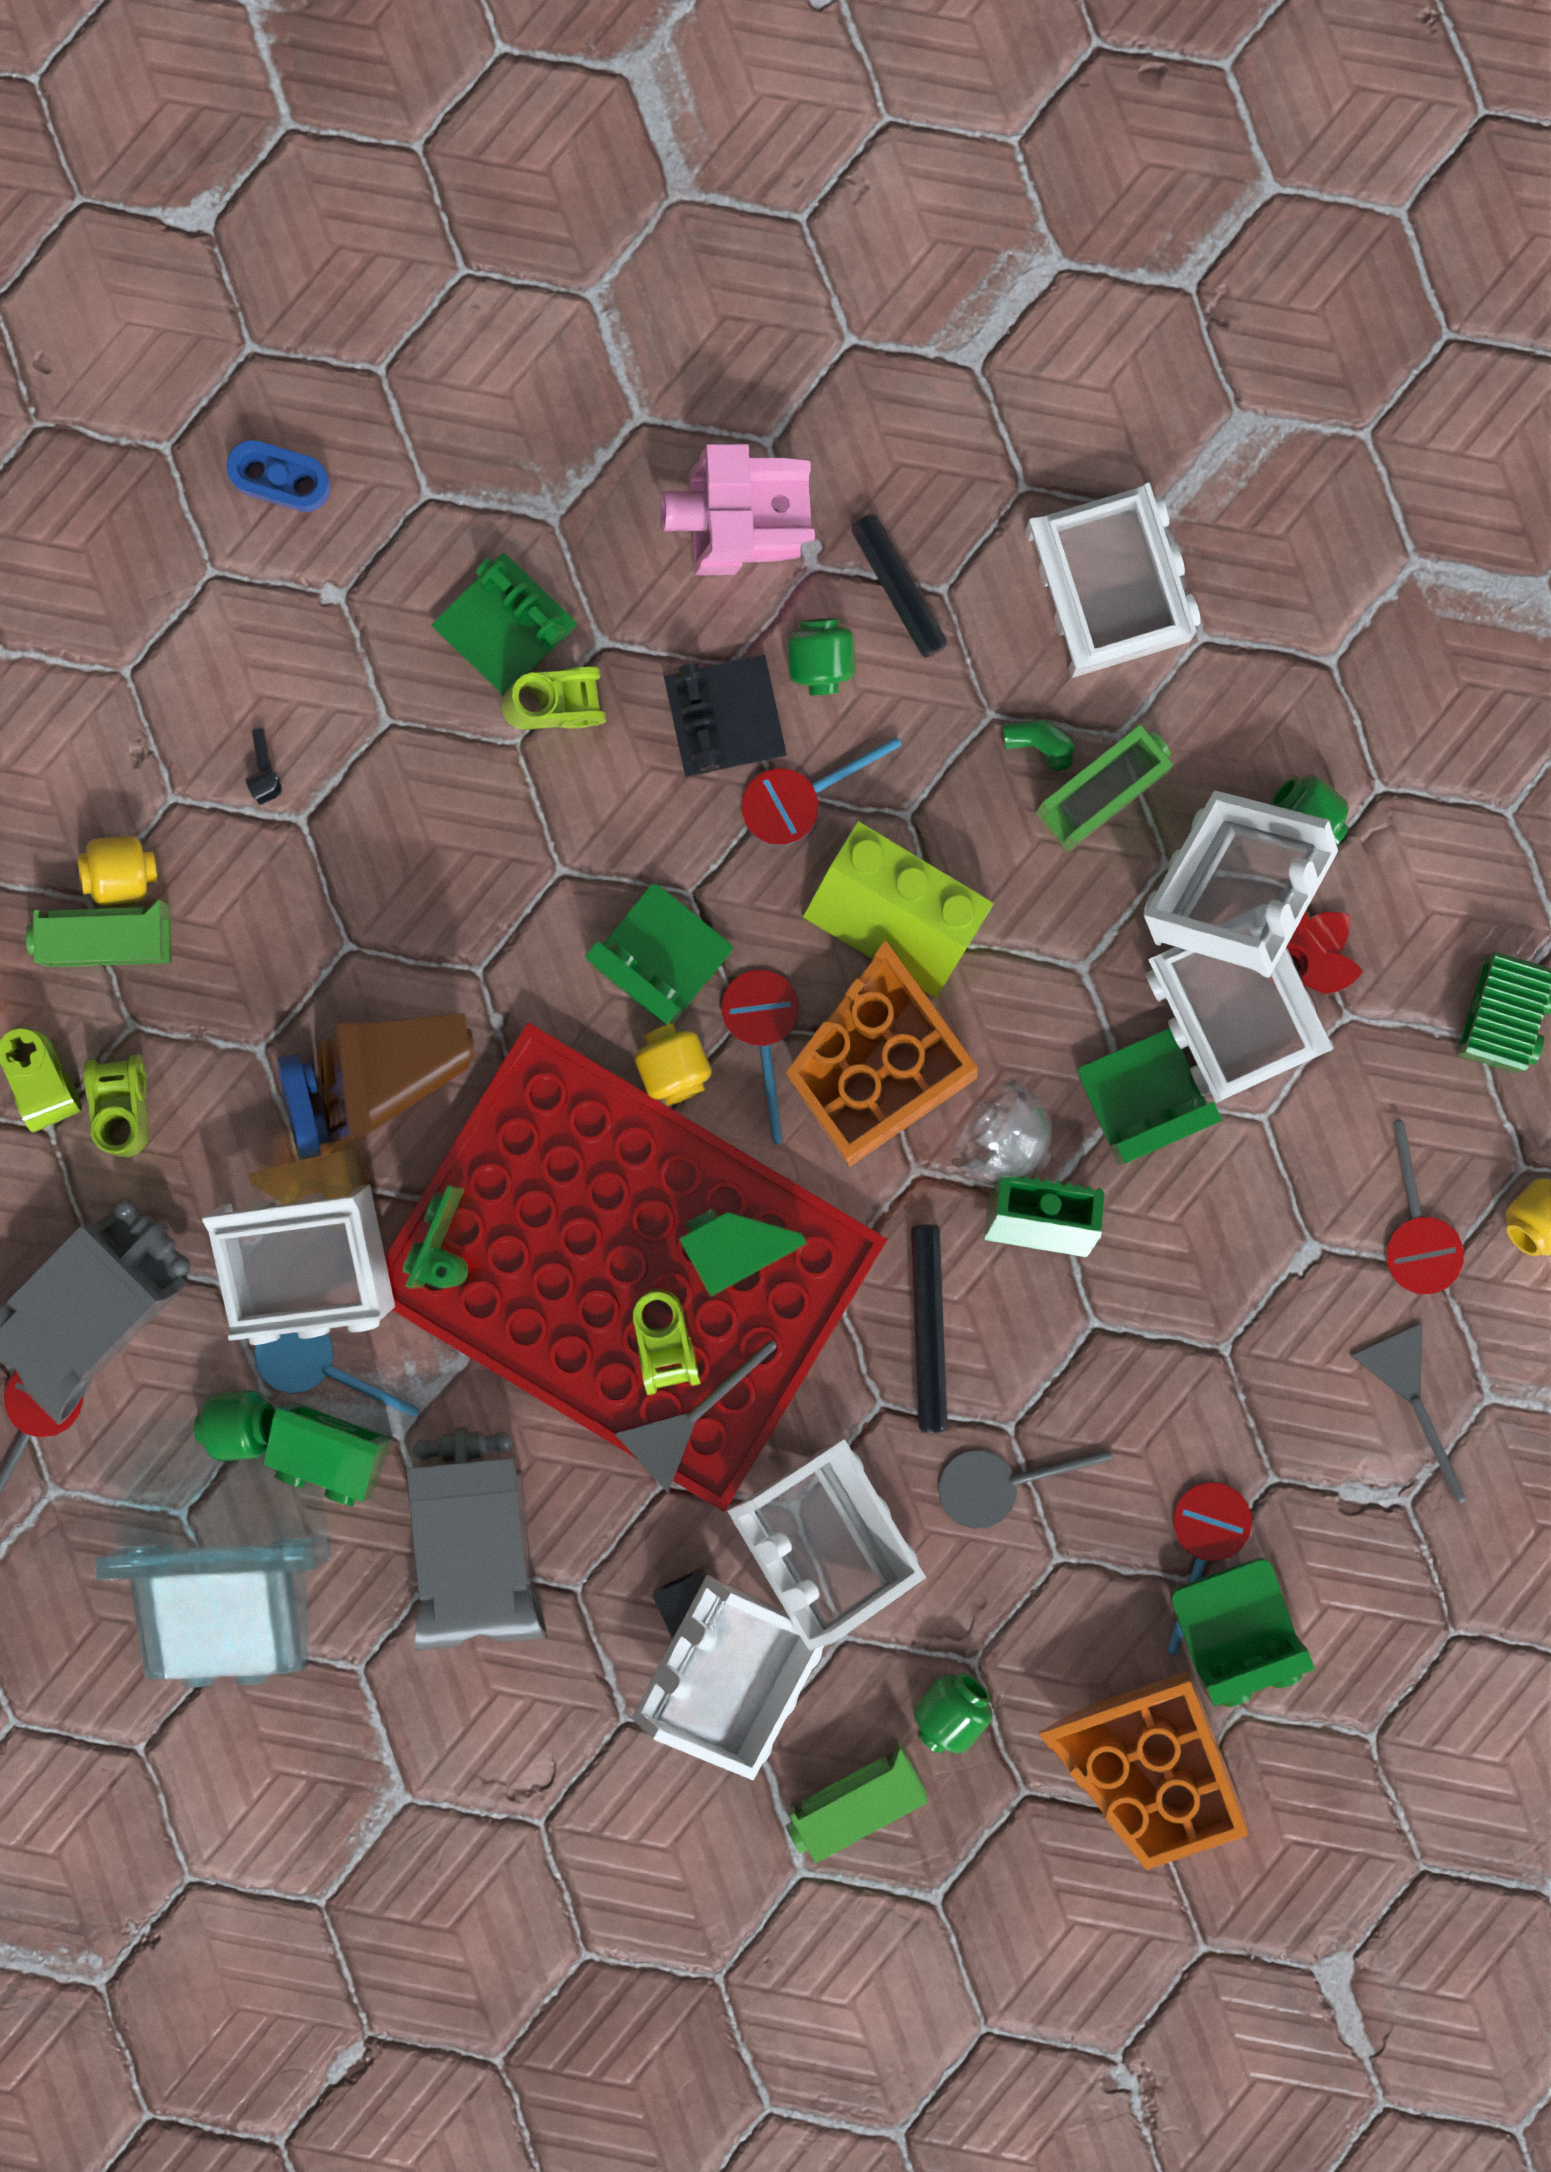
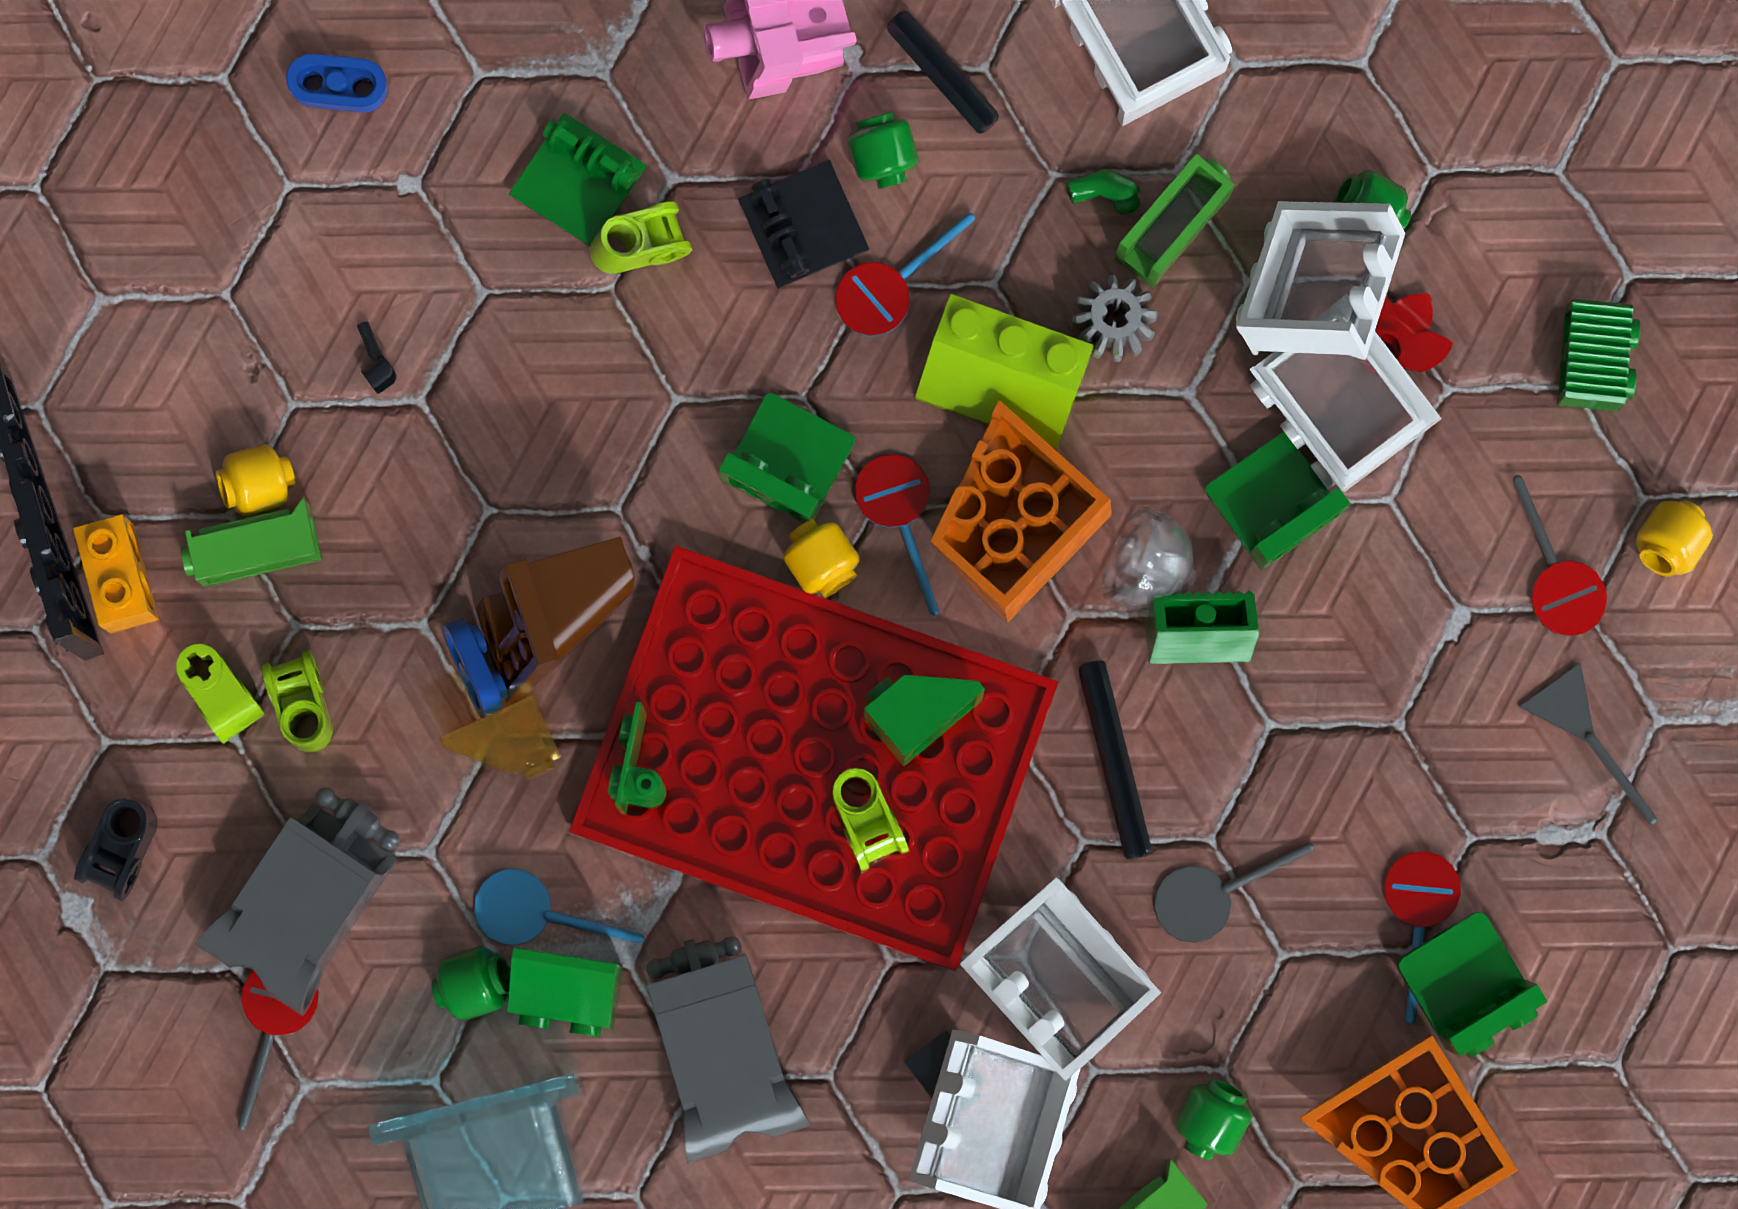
camera: 15 degrees left, 5 degrees down
window [202,1184,395,1345] -> none
dark grey piece [615,1340,776,1493] -> none
none -> light grey gear [1071,275,1158,362]

